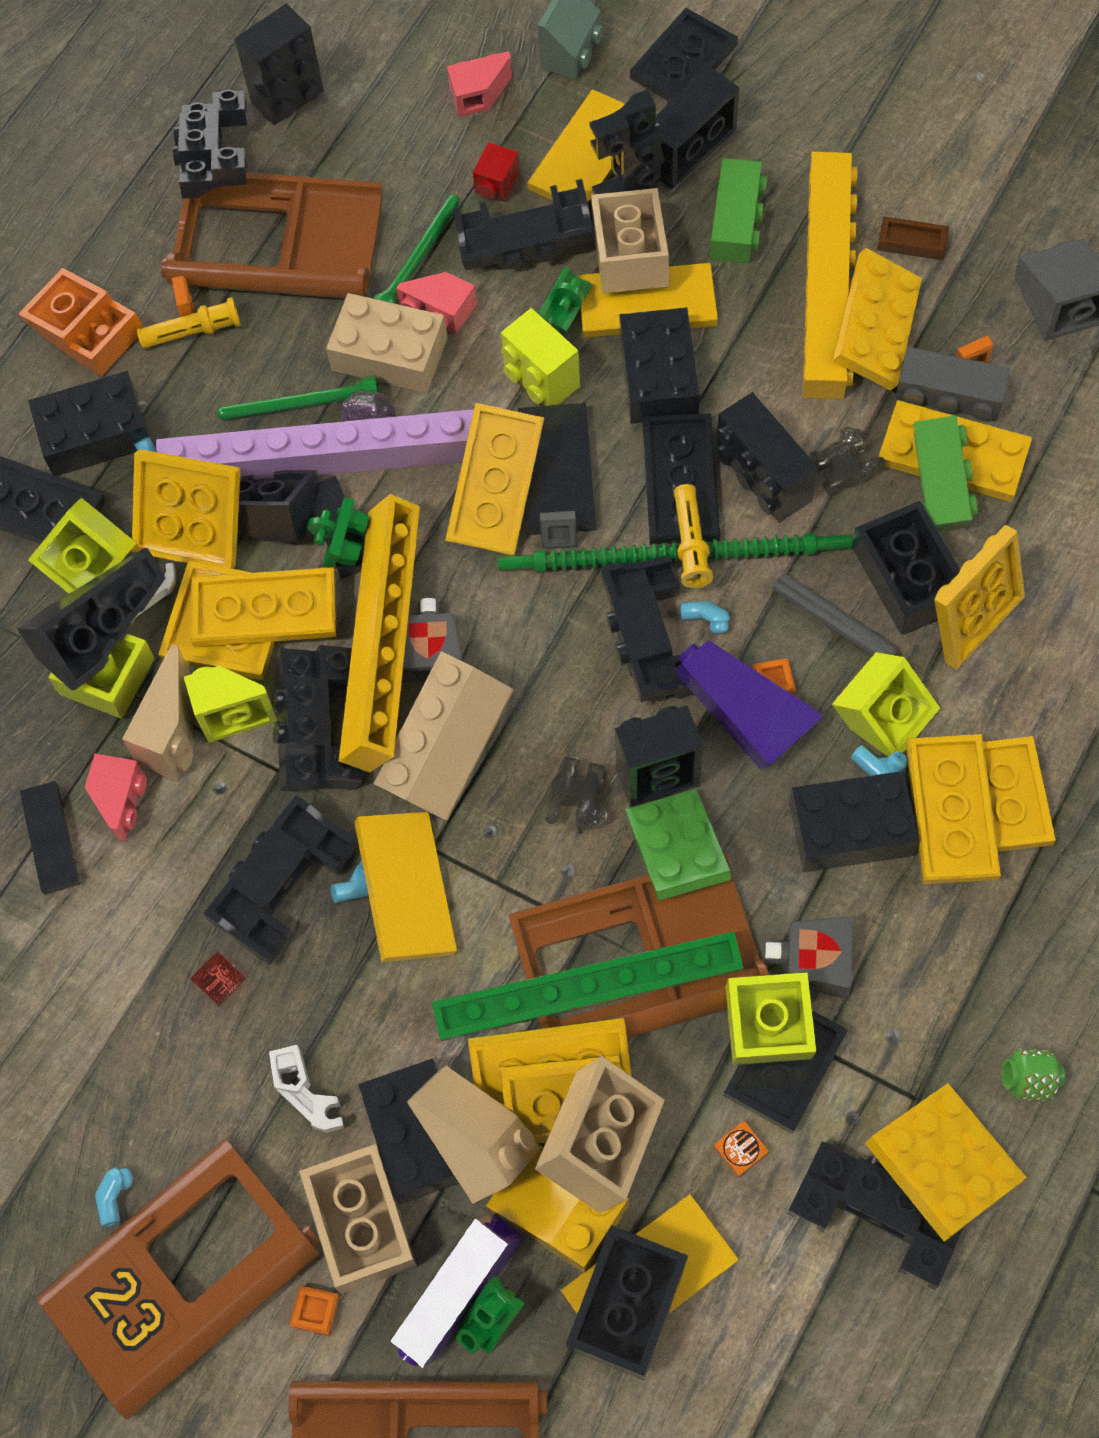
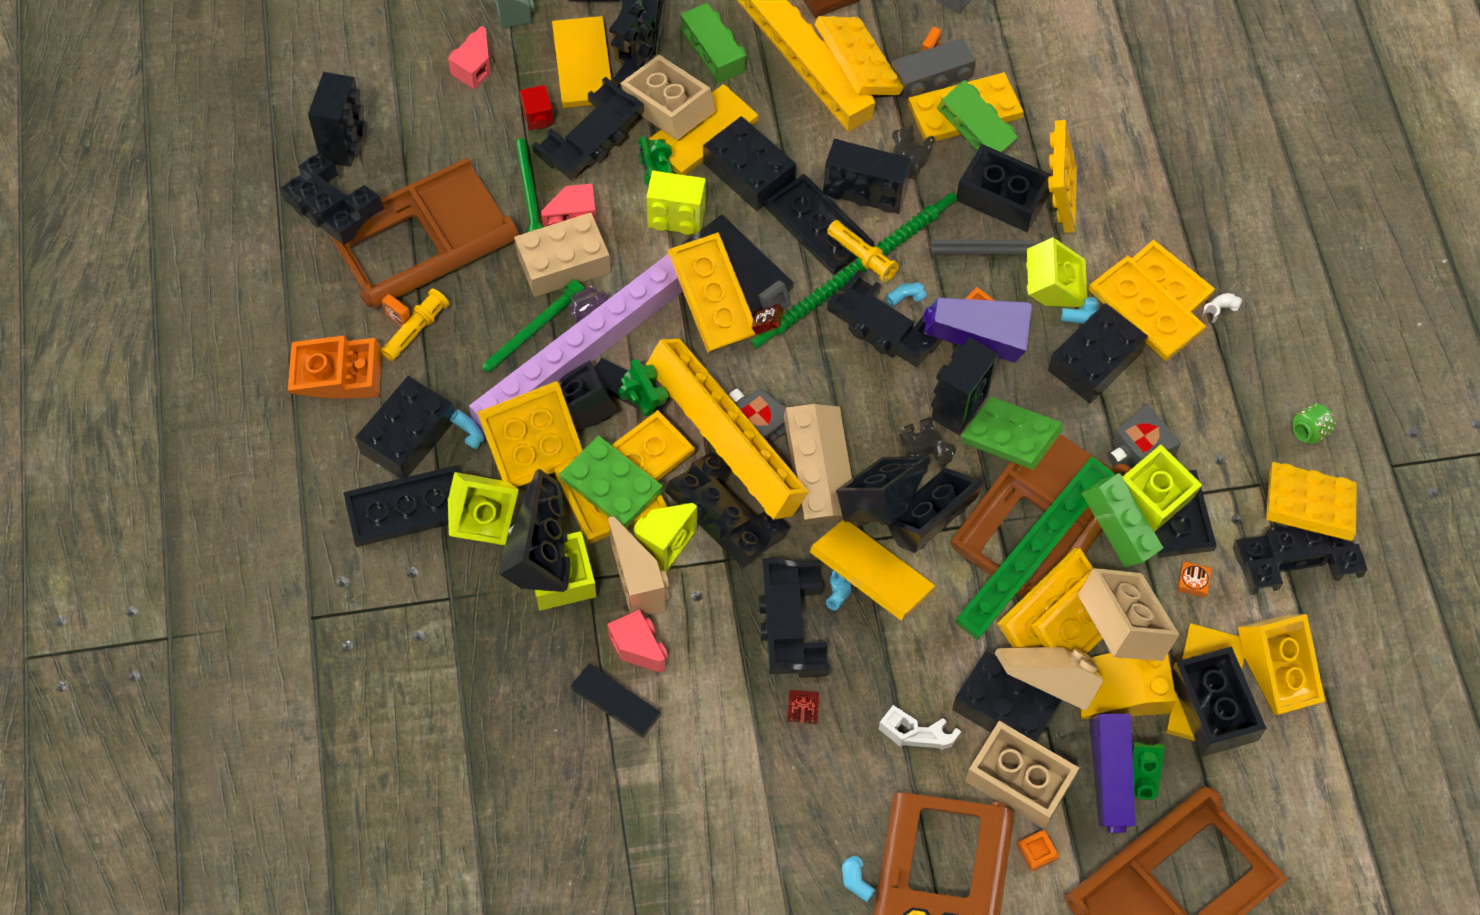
camera: 45 degrees left, 5 degrees down
none -> bright green plate [560,435,663,528]
none -> clear red tile [751,303,784,335]
none -> black slope [836,456,930,525]
none -> black slope [887,468,983,553]
none -> bright green brick [1081,473,1163,567]
none -> white arm [1201,293,1242,323]
none -> yellow slope [1238,614,1325,715]

